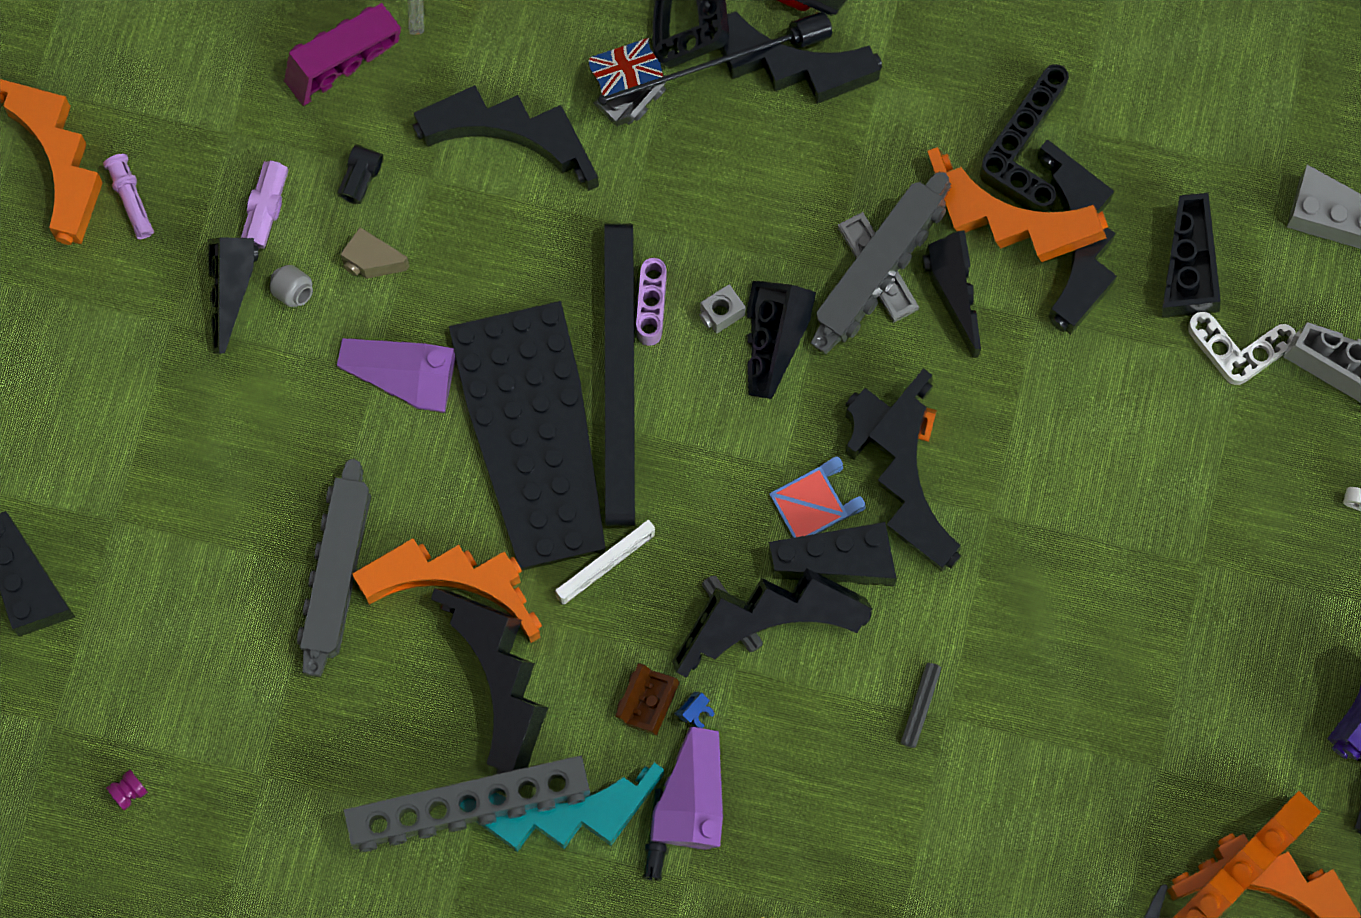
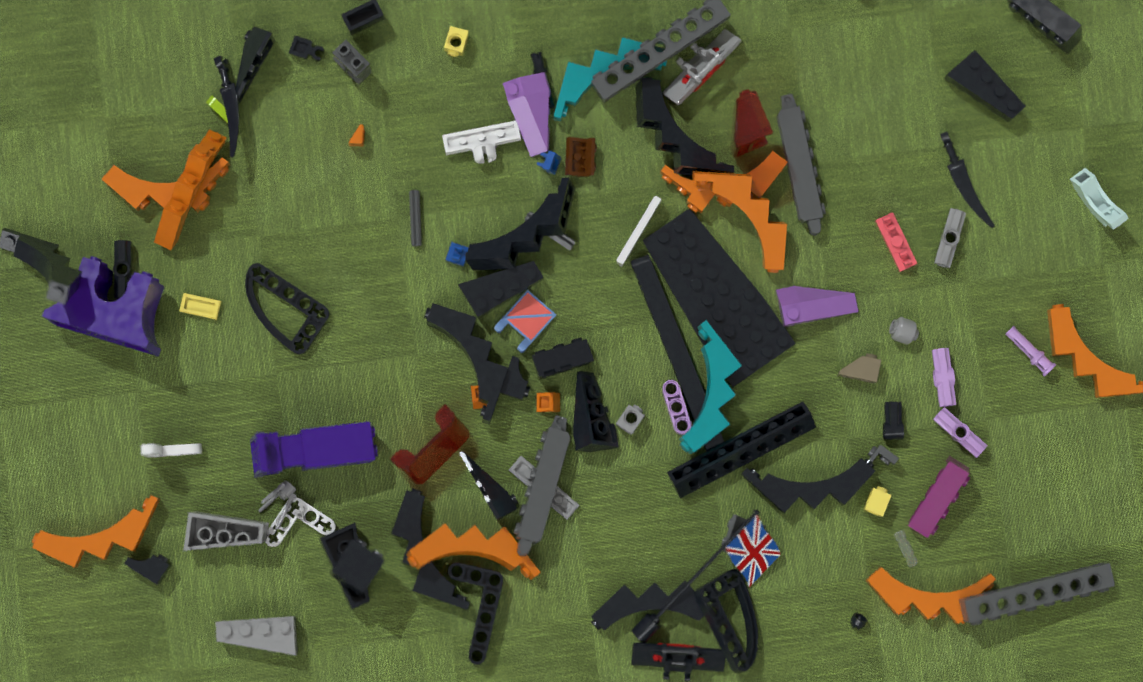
camera: 155 degrees right, 10 degrees up
black wedge [208,237,258,354] -> none
none -> light yellow tile [179,293,222,320]
none -> black beam [245,263,330,355]
none -> dark purple brick [250,421,378,478]
none -> light grey plant [258,480,296,530]
none -> black brick [329,539,385,596]
none -> orange slope [348,125,365,147]
none -> clear red windscreen [390,404,470,484]
none -> white plate [442,121,521,164]
none -> blue tile [446,242,468,267]
none -> black wedge [532,337,594,380]
none -> orange slope [537,392,560,412]
none -> light grey piece [662,29,741,105]
none -> black brick [667,401,816,499]
none -> teal arch [679,320,742,454]
none -> orange arch [692,171,787,273]
none -> clear red windscreen [730,89,773,158]
none -> light yellow brick [863,486,891,517]
none -> dark grey bracket [867,444,899,465]
none -> coral plate [875,212,917,272]
none -> lavender piece [933,407,988,458]
none -> light grey piece [934,208,966,268]
none -> black sword [940,132,995,228]

